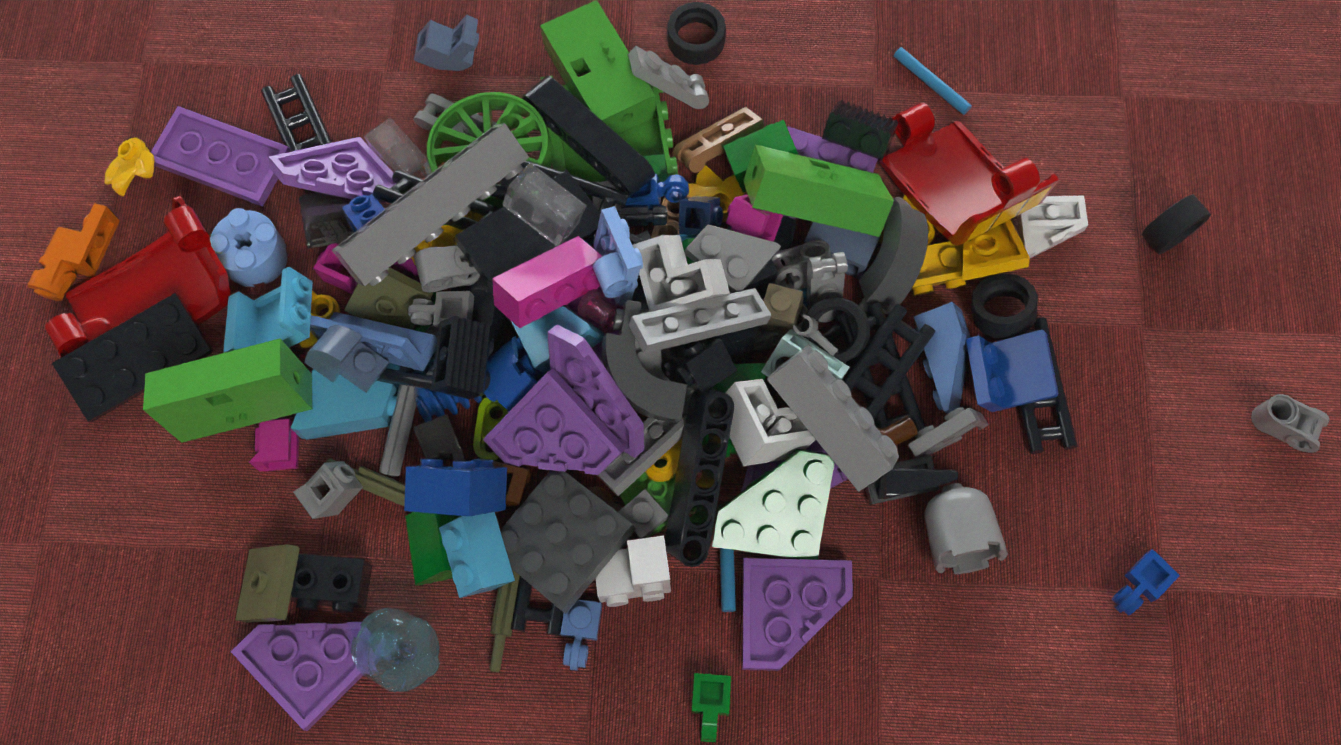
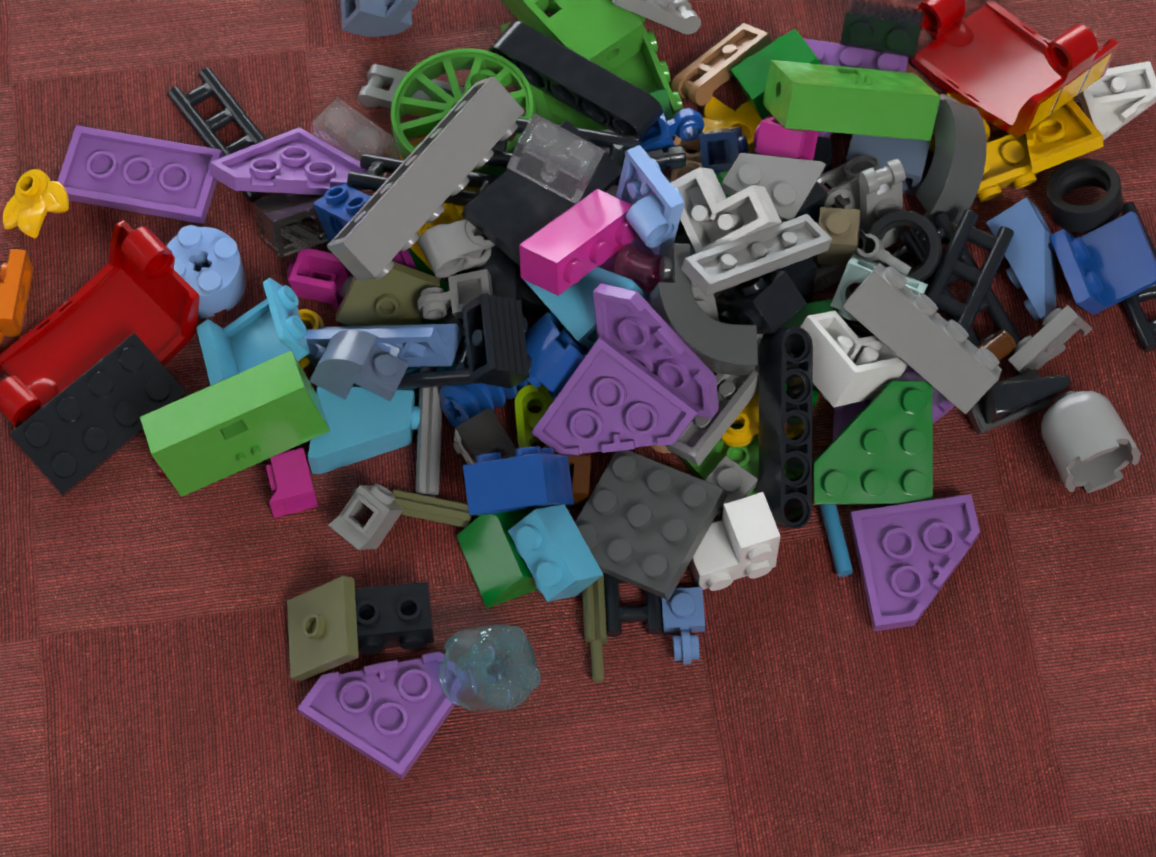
camera: 10 degrees left, 5 degrees down
green plate [692,673,731,743] -> none

